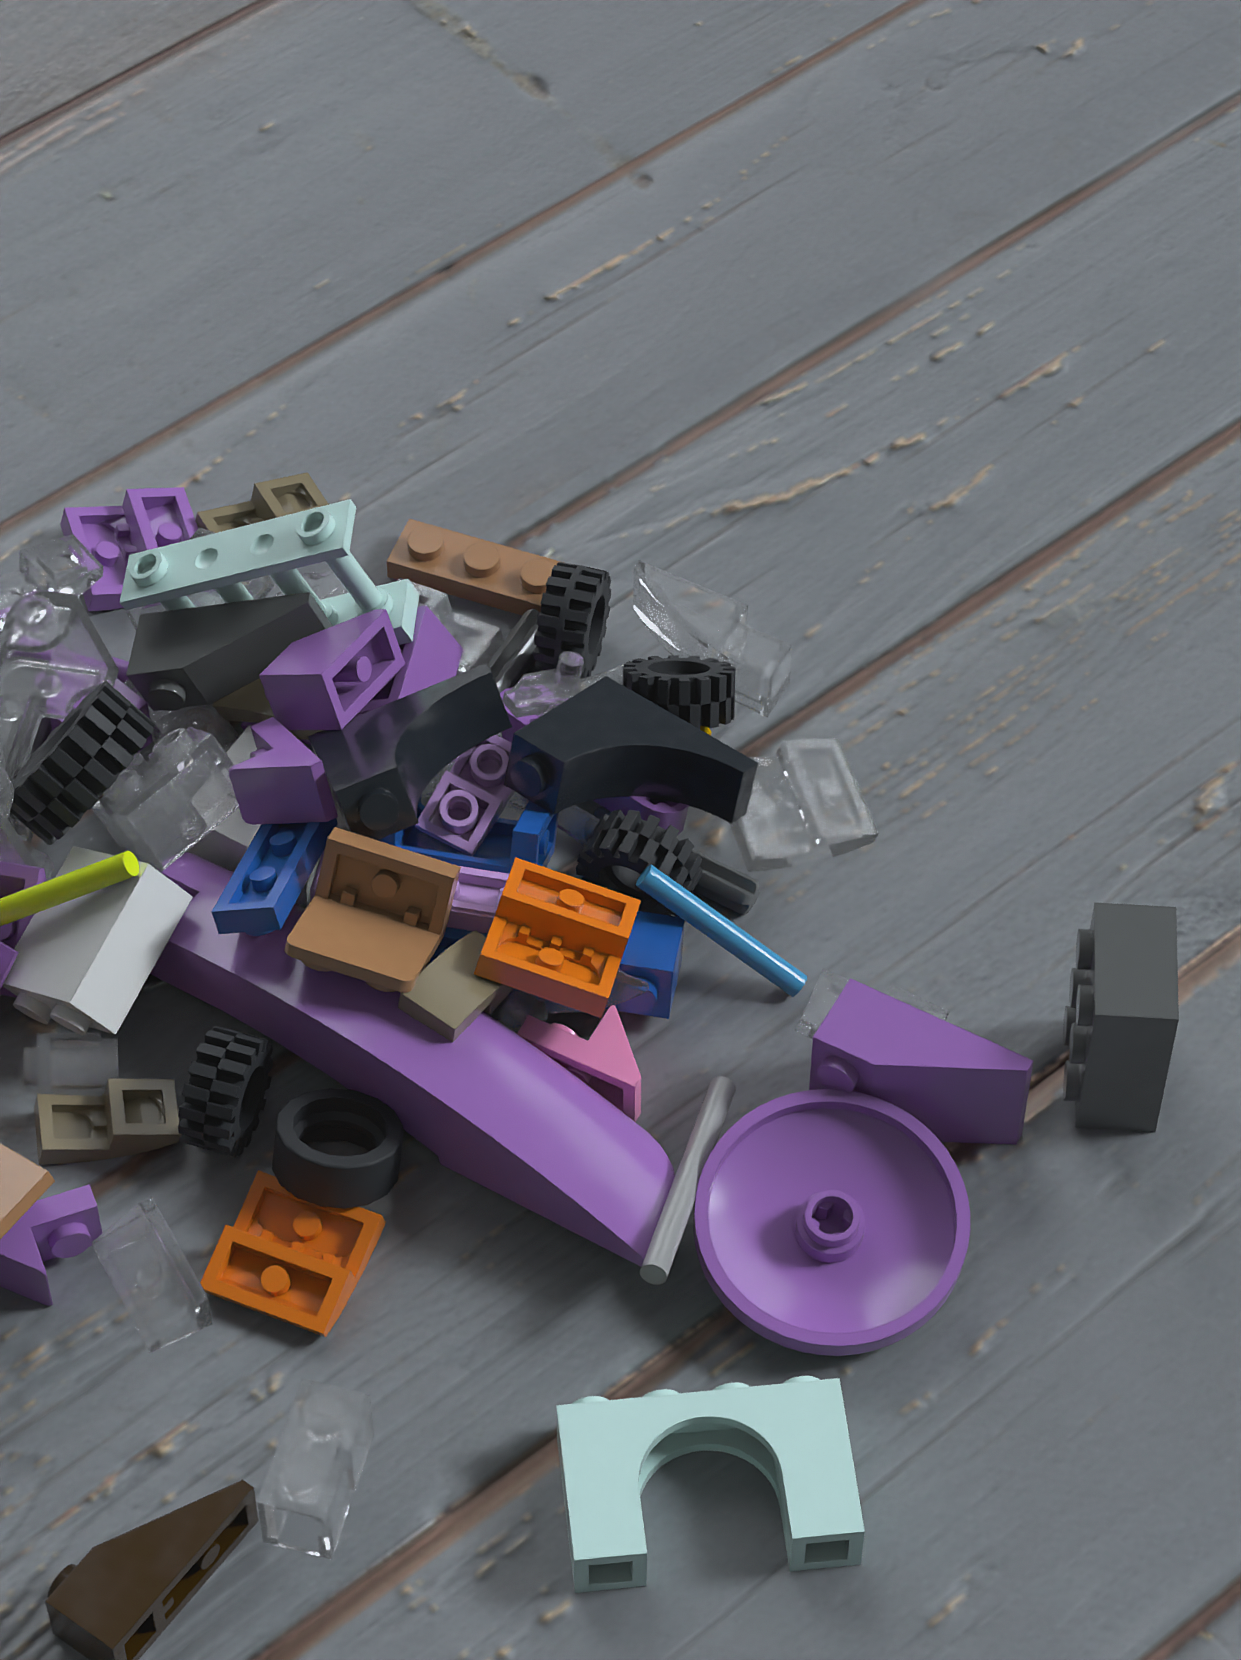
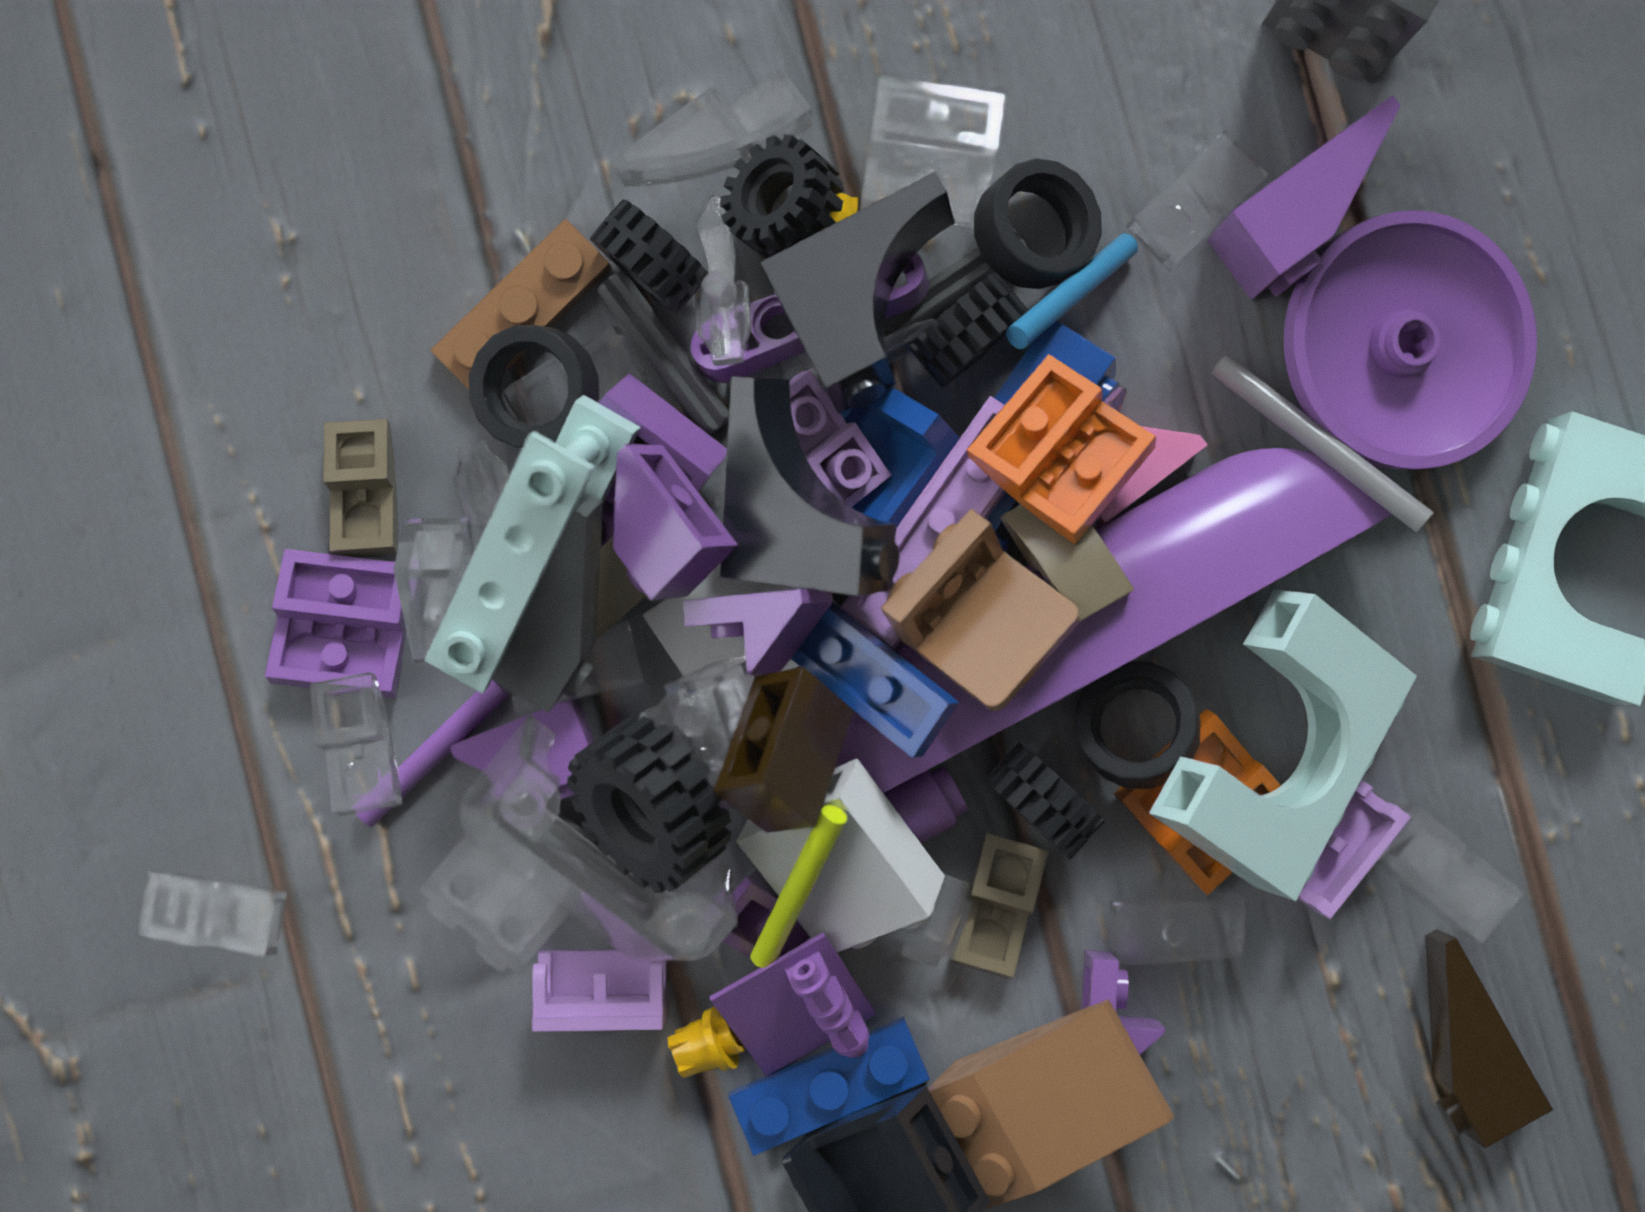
camera: 60 degrees left, 35 degrees up
none -> black tyre [469,325,599,448]
none -> dark brown brick [713,667,854,833]
none -> medium lavender brick [883,766,968,844]
none -> black tyre [974,158,1102,290]
none -> light aqua arch [1149,589,1417,901]
none -> lavender hinge [1297,780,1411,919]

